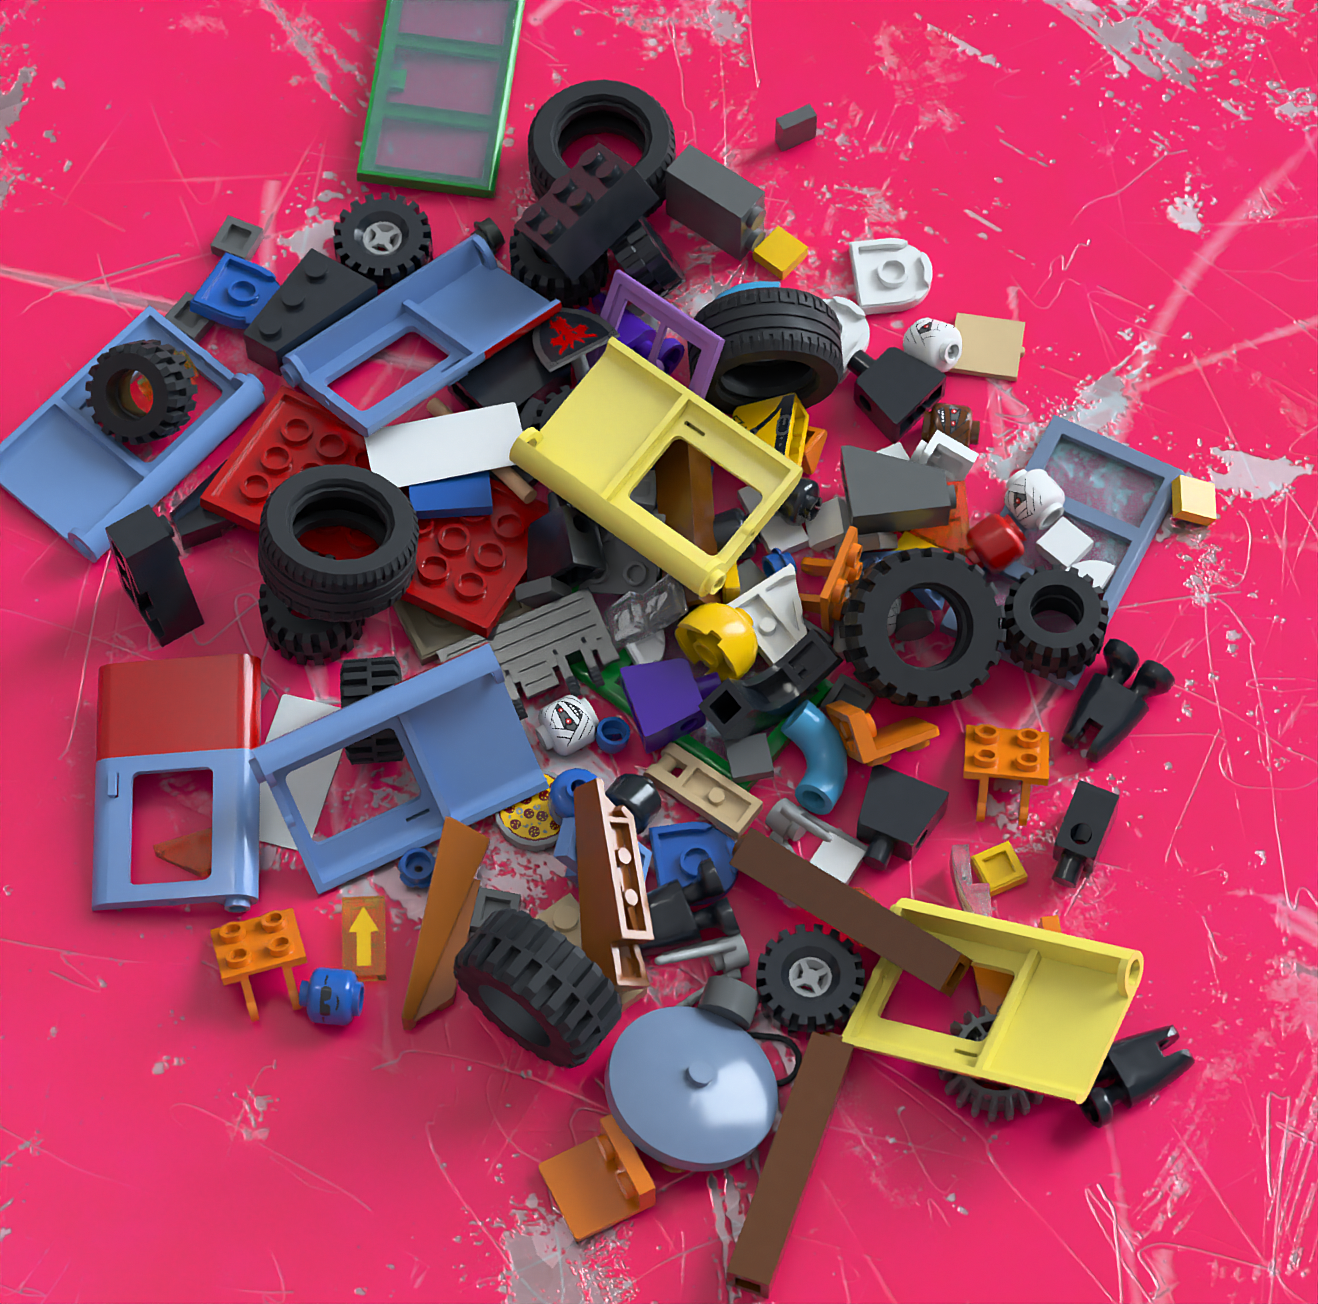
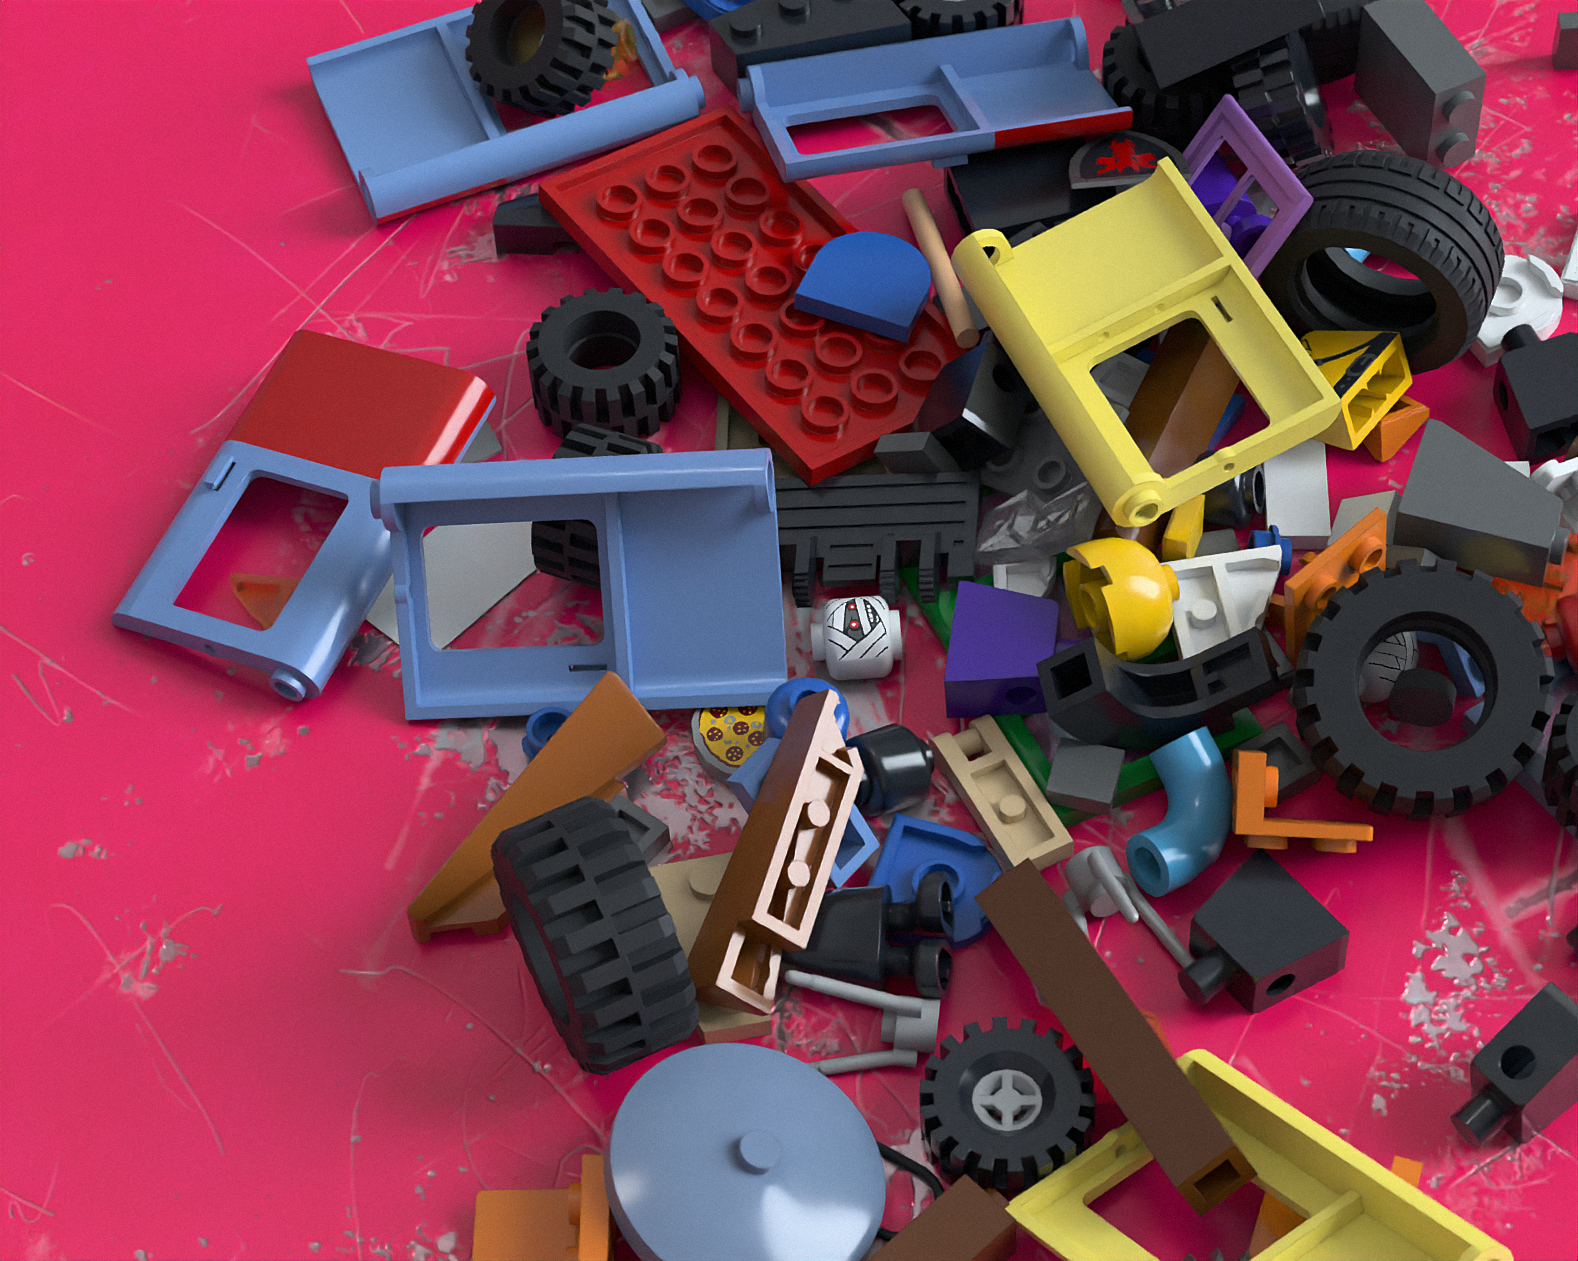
camera: 30 degrees right, 10 degrees down
black wedge [105,504,205,647] -> none
orange plate [210,907,308,1022] -> none
black tyre [258,465,419,622] -> none
blue head [299,967,364,1026] -> none
tile [342,895,387,982] -> none
white sticker [364,402,523,488] -> none
pearl dark grey plate [471,217,505,255] -> none
blue hinge [595,717,630,754] -> none
dark grey piece [697,976,760,1031] -> none
yellow tile [753,226,808,281] -> none
black piece [760,477,822,526] -> none
white tile [810,831,865,885] -> none
clear slope [949,844,992,917] -> none
orange plate [963,724,1050,827] -> none
yellow tile [970,840,1028,898] -> none

